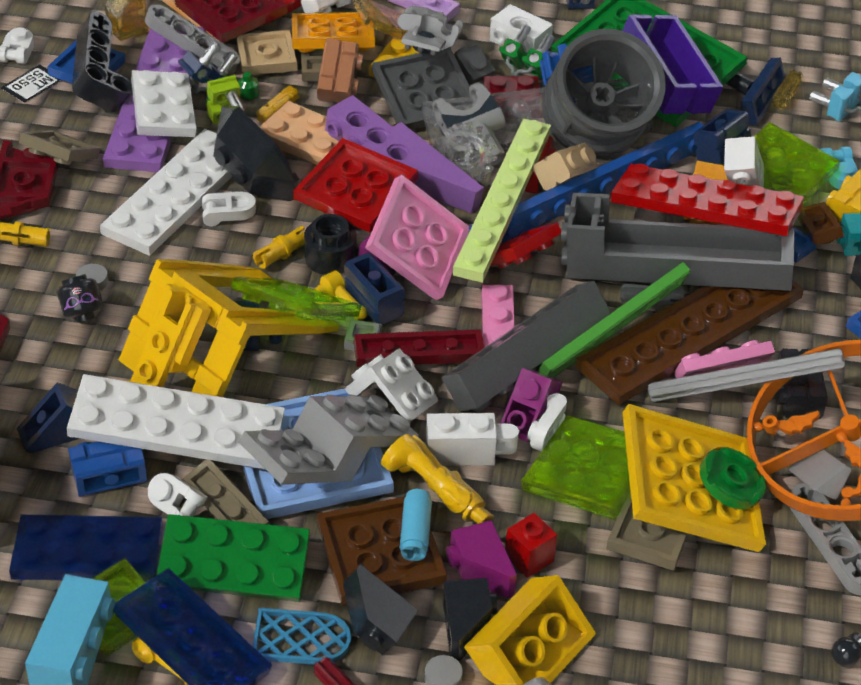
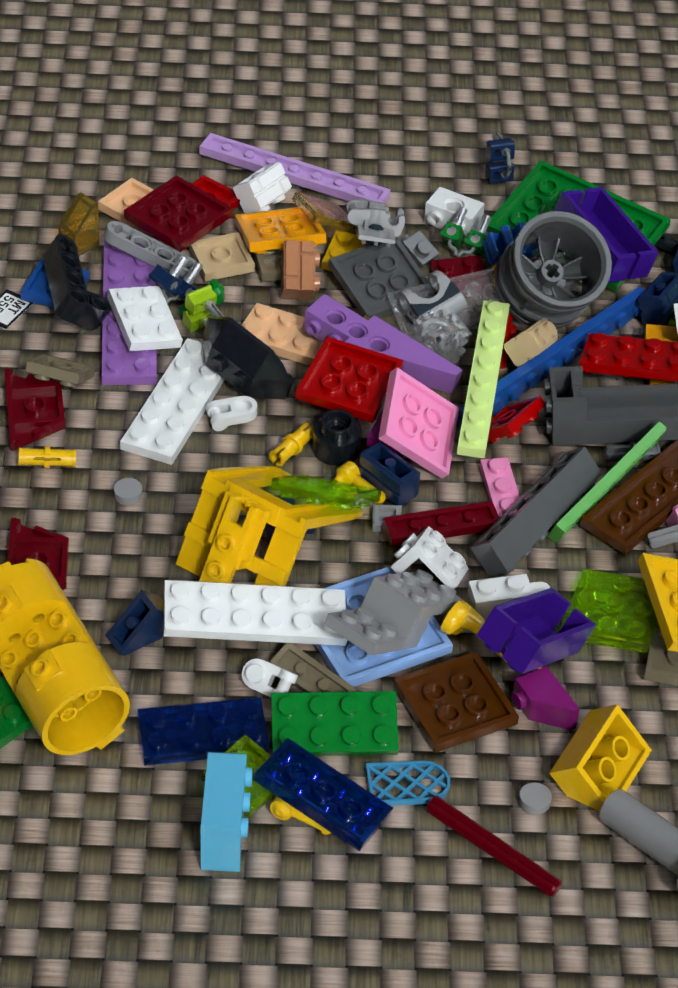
camera: 10 degrees left, 0 degrees up
black head [57,274,103,323] -> none
blue brick [68,441,147,497] -> none
yellow axle [256,86,299,123] -> none
black slope [343,564,418,655] -> none
medium azure piece [400,489,432,561] -> none
black slope [442,578,497,661] -> none
magenta slope [500,368,563,442] -> none
red brick [505,512,557,578] -> none
white plate [527,393,567,453] -> none
none -> dark purple piece [477,588,596,674]

